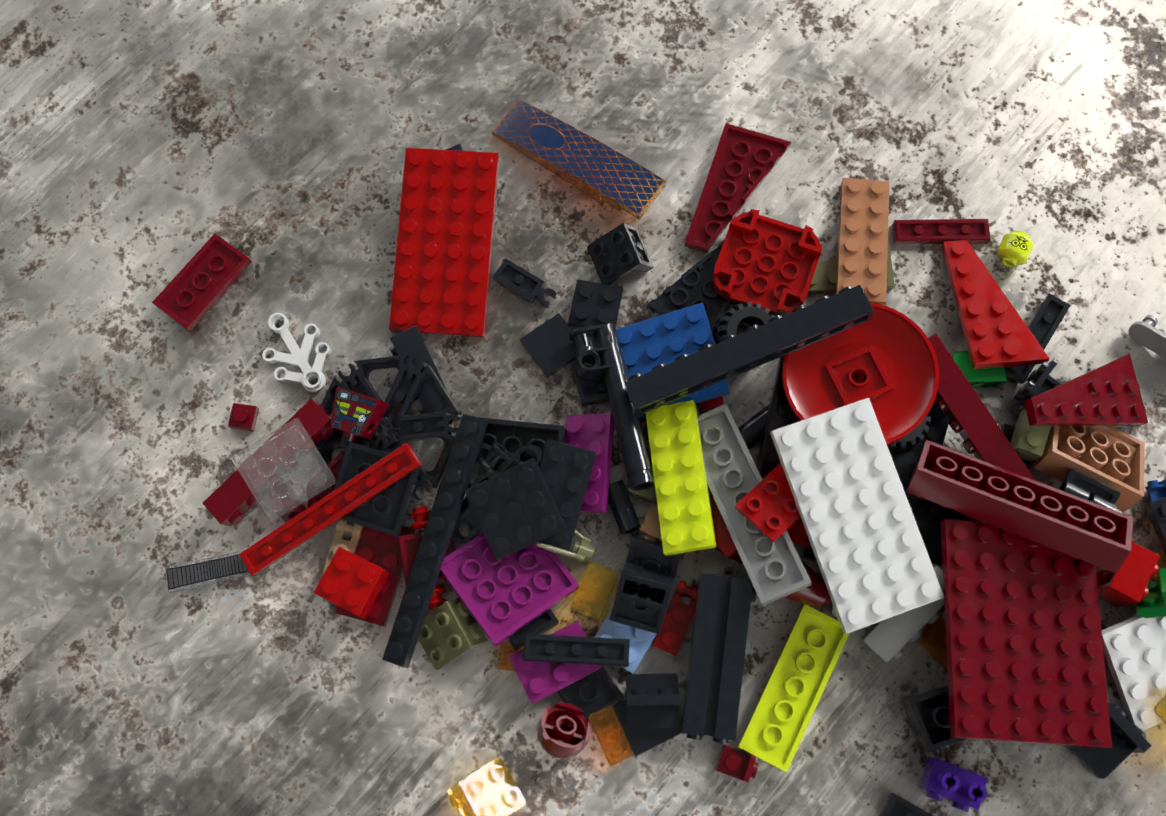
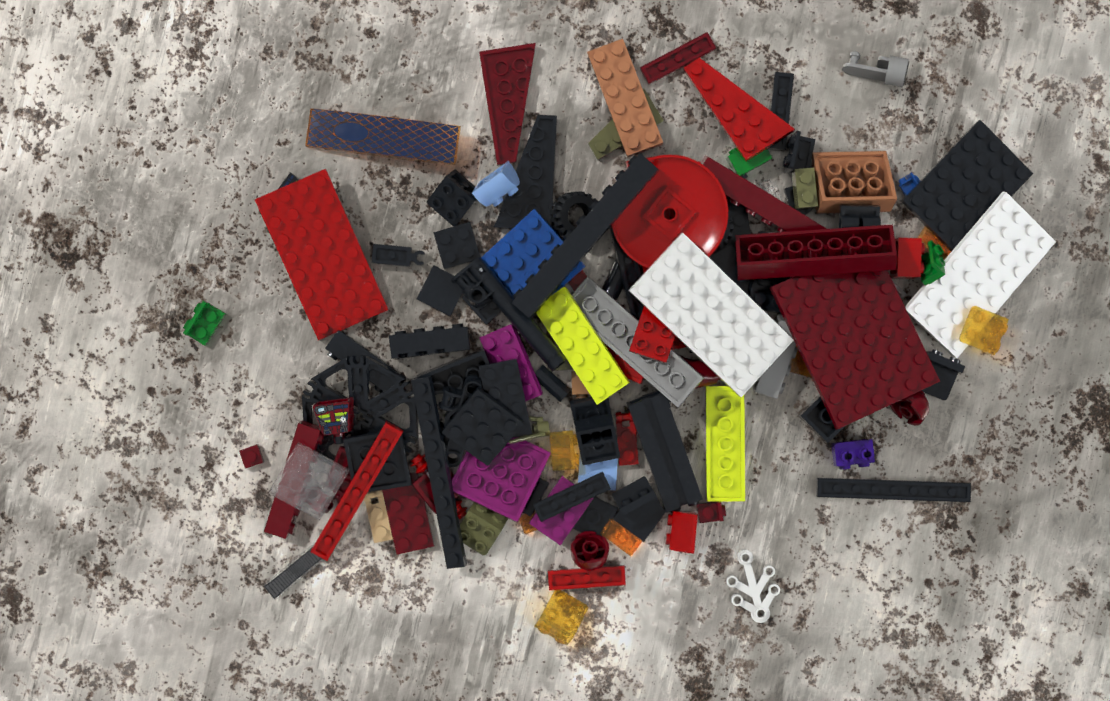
camera: 30 degrees left, 15 degrees up
dark red plate [152,233,252,332] -> none
white plant [262,313,332,393] -> none
red brick [313,547,390,619] -> none
red tile [712,209,822,316] -> none
neon yellow head [997,230,1034,268] -> none
dark red wing [1024,354,1148,426] -> none
none -> green bracket [183,301,226,346]
none -> black wedge [389,323,471,359]
none -> light blue brick [472,161,520,207]
none -> red plate [548,565,626,590]
none -> red slope [665,511,698,554]
none -> dark red cylinder [890,391,930,426]

